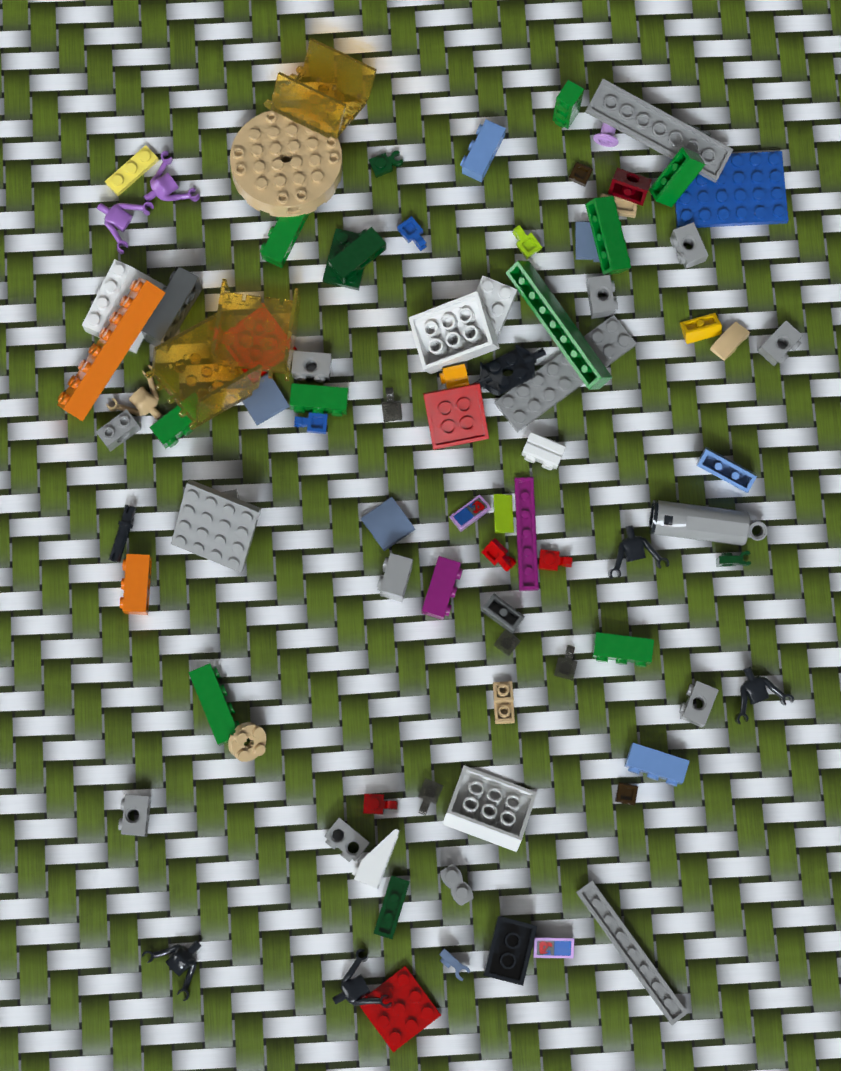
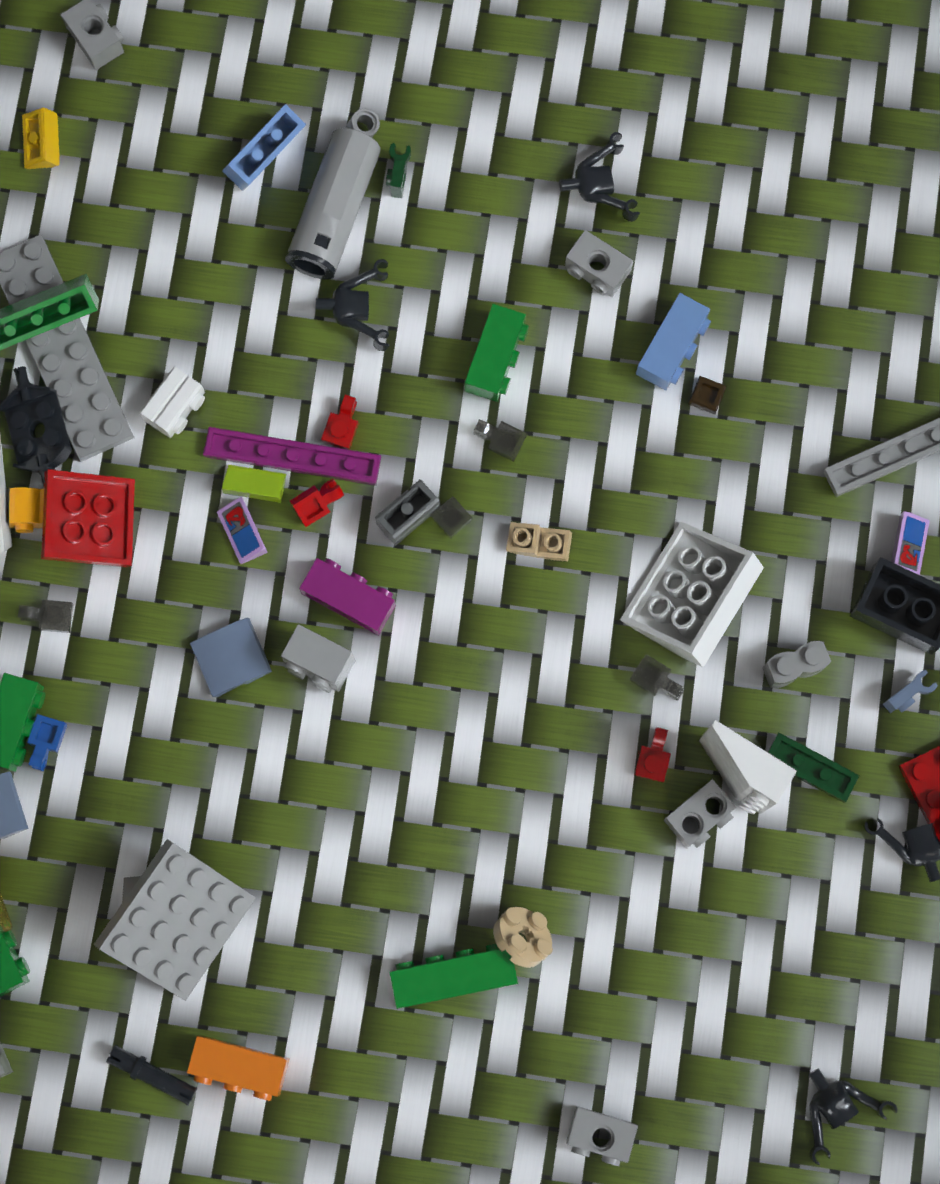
camera: 75 degrees left, 0 degrees up
tan slope [710,322,750,361] -> none

